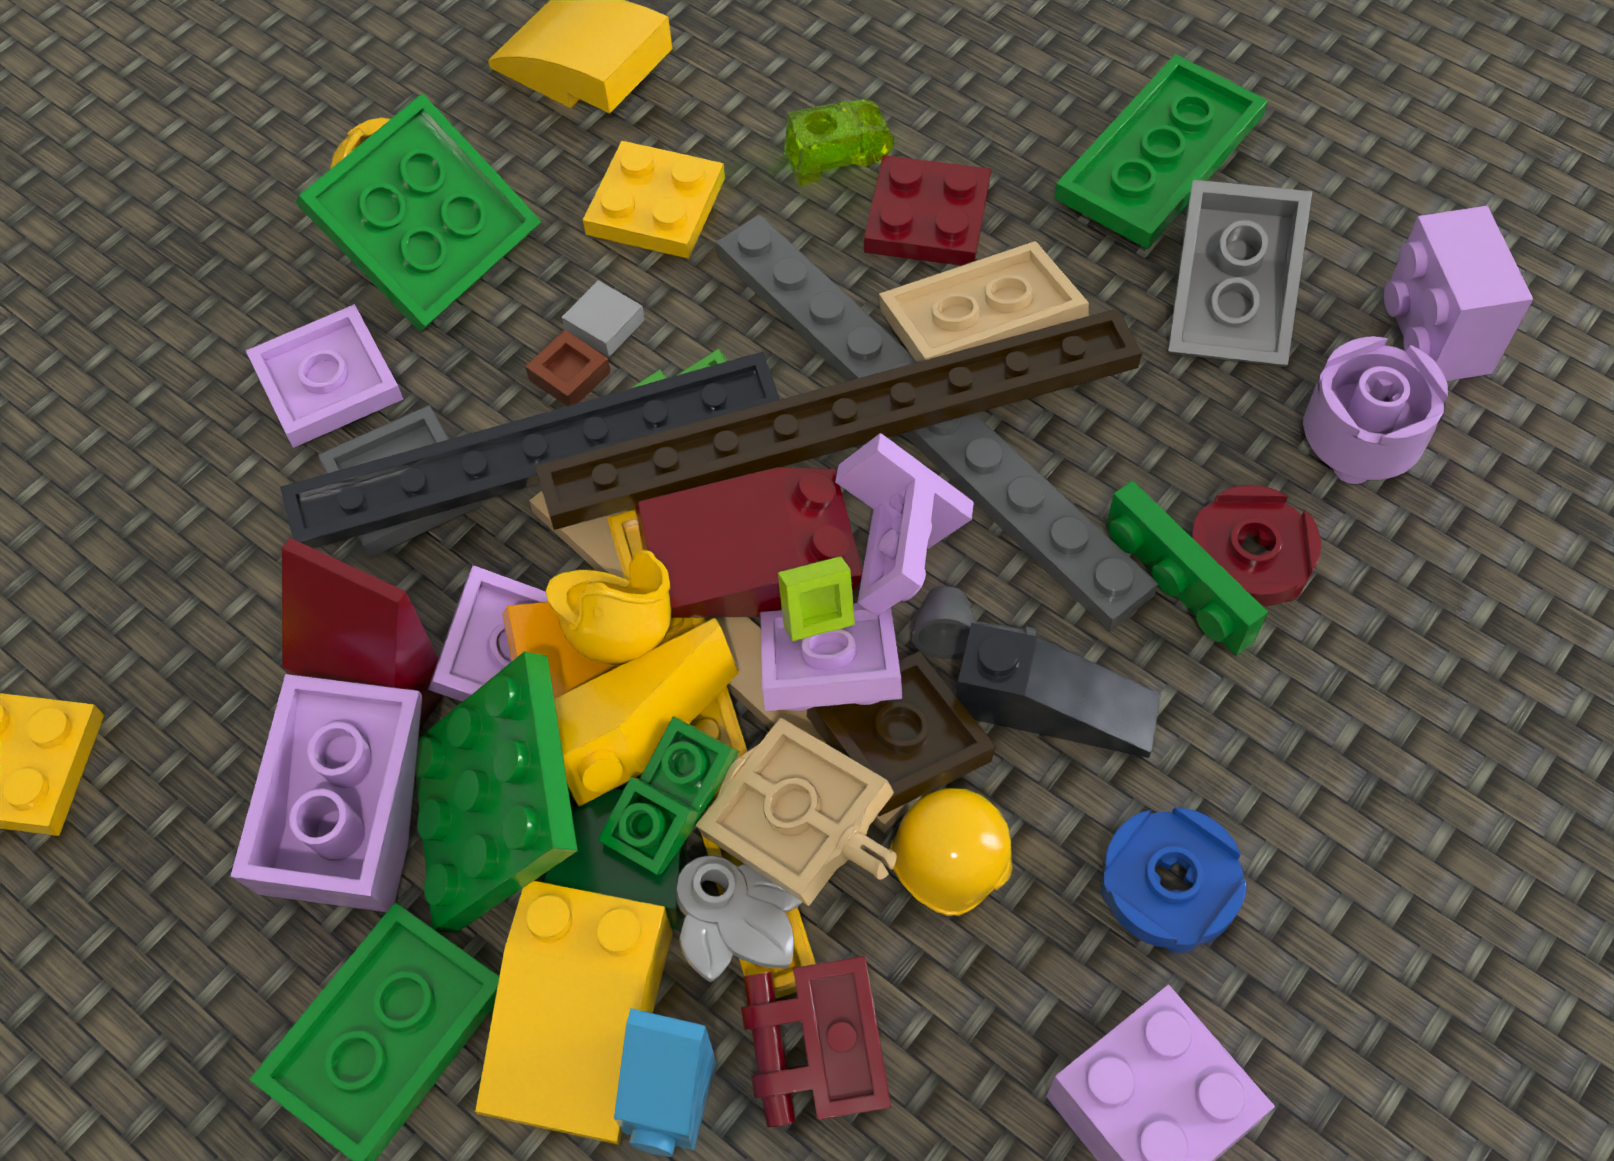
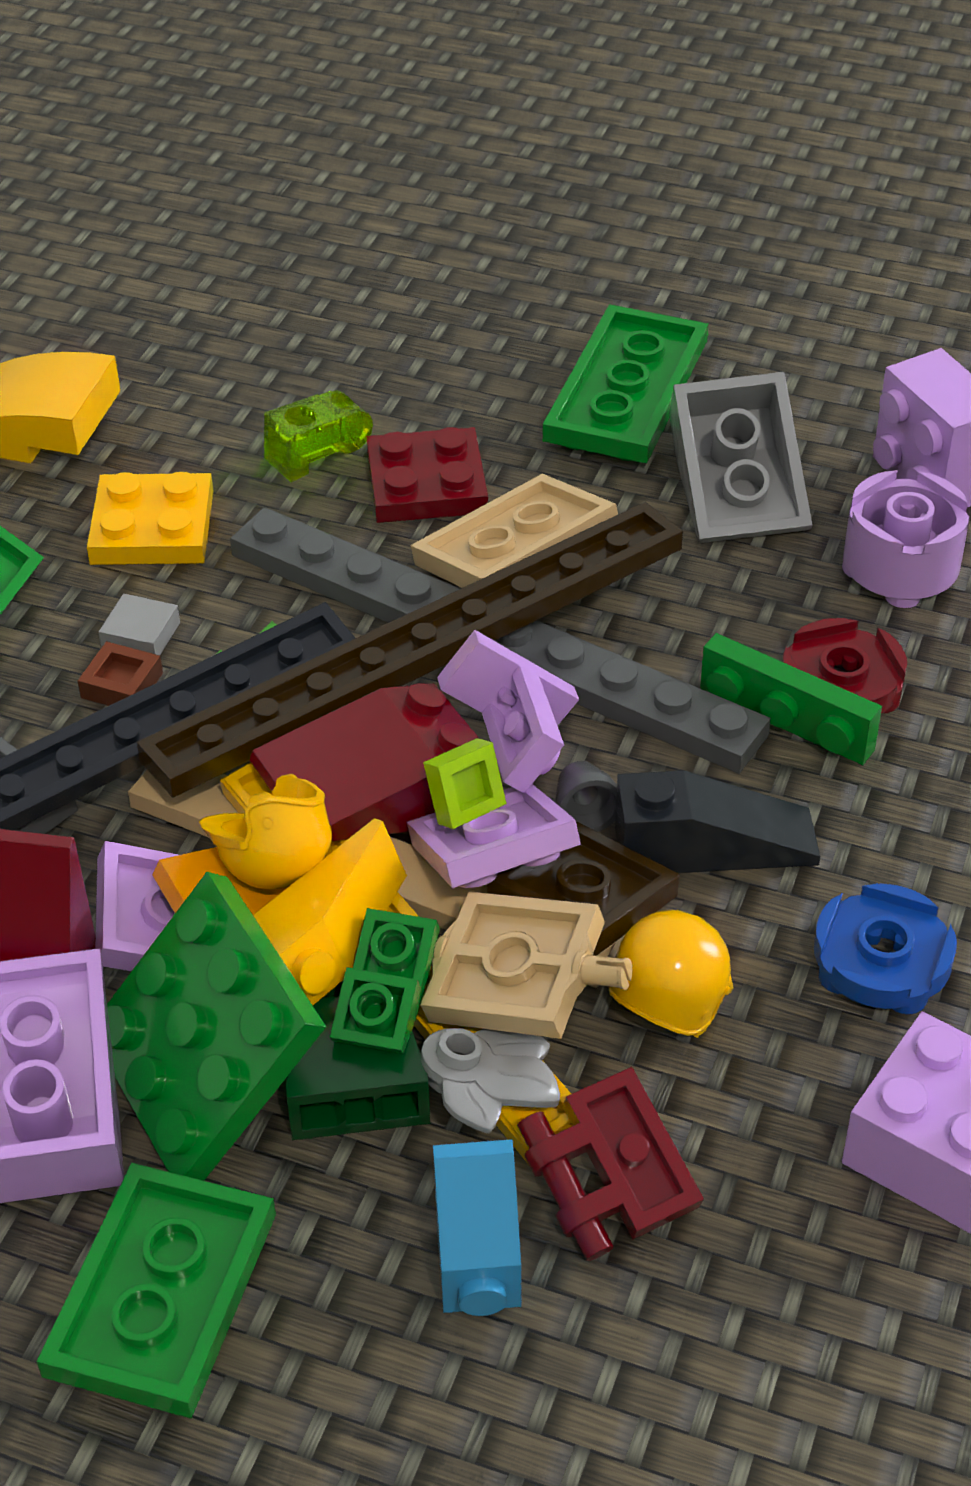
camera: 20 degrees left, 15 degrees down
yellow slope [475,881,673,1145] -> none

